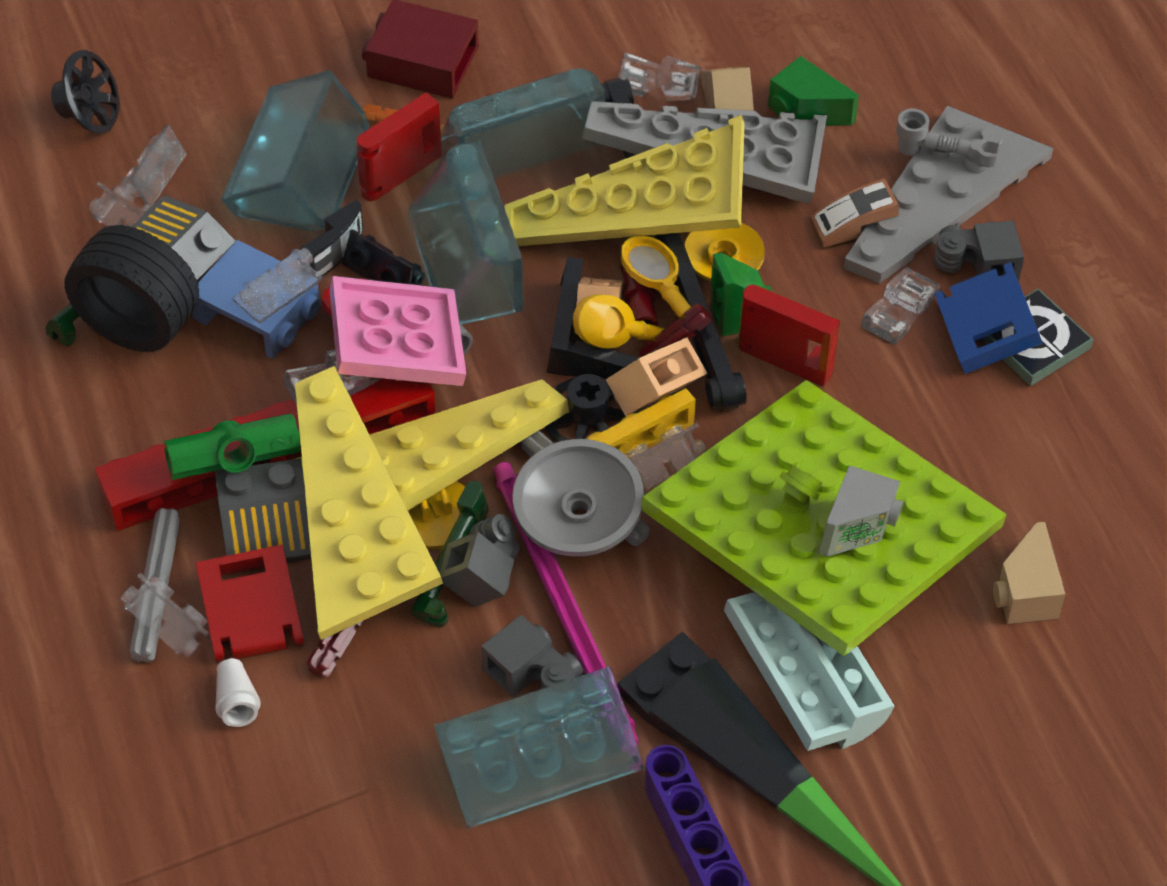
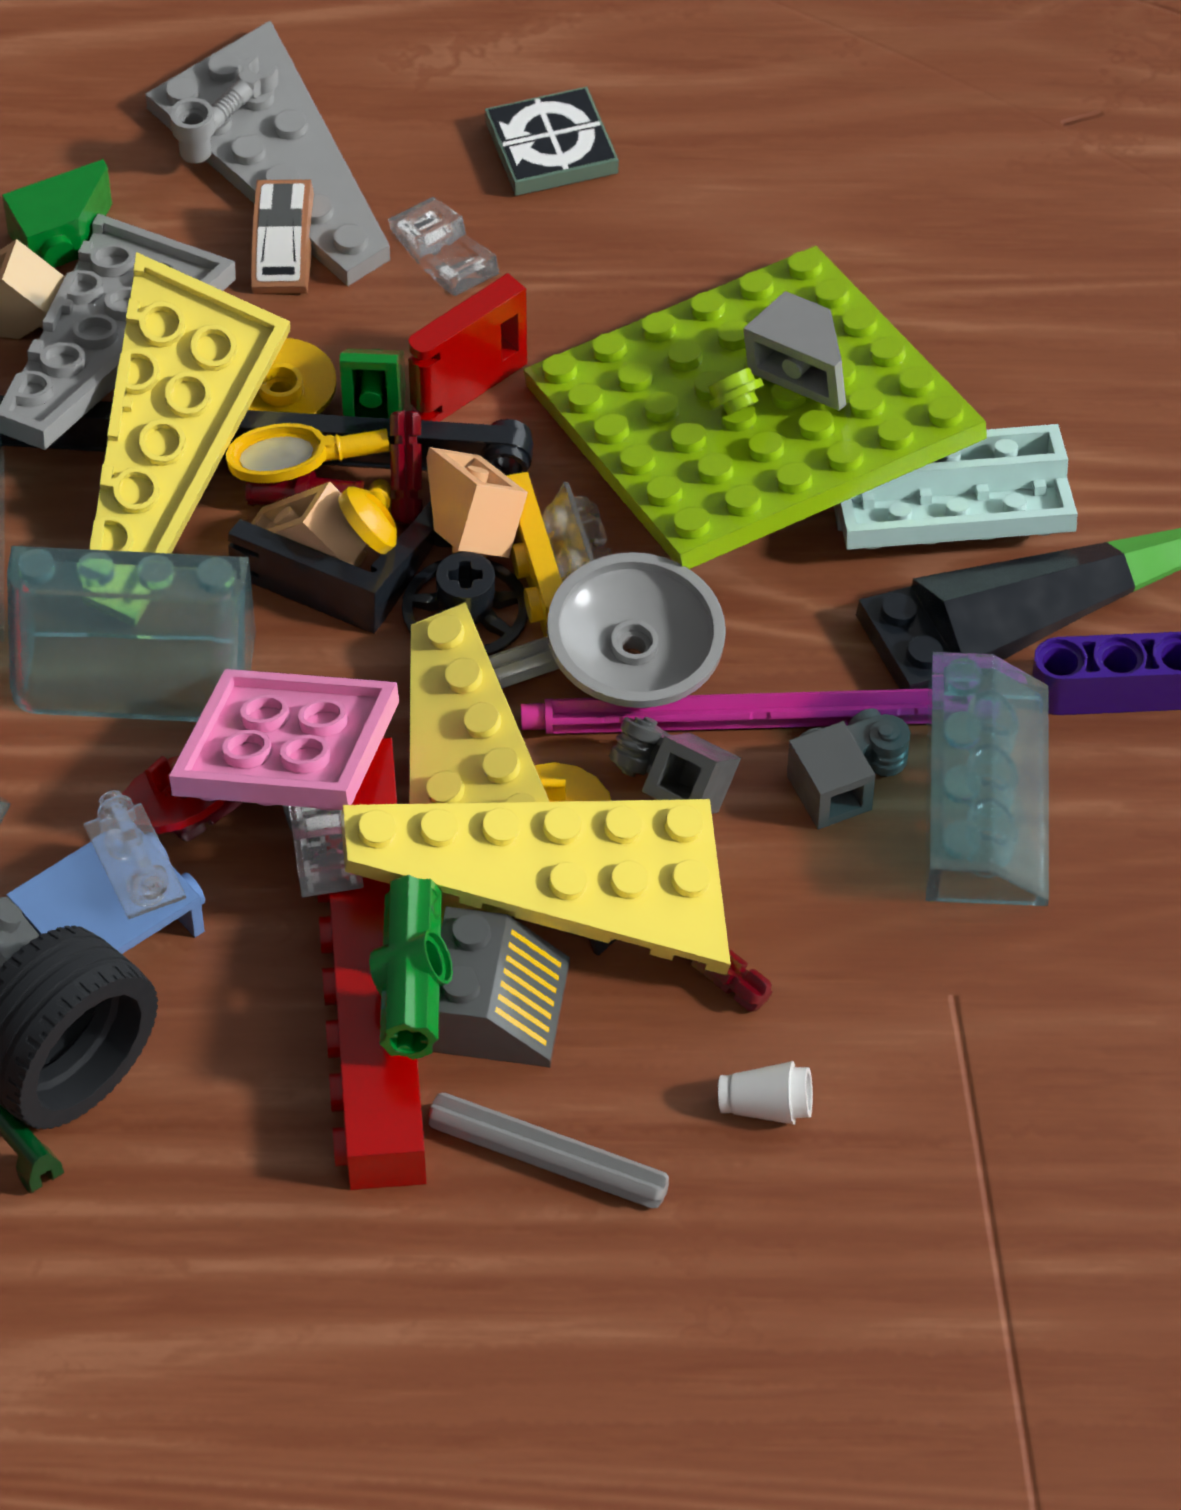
camera: 70 degrees left, 0 degrees up
clear hinge [120,573,209,657] -> none
red container [195,544,304,662] -> none
black slope [301,199,363,280] -> none
black hinge [342,229,425,285] -> none
dark green hinge [410,481,489,627] -> none
dark grey brick [934,221,1024,281] -> none
blue container [934,262,1043,374] -> none
tan slope [993,522,1066,624] -> none

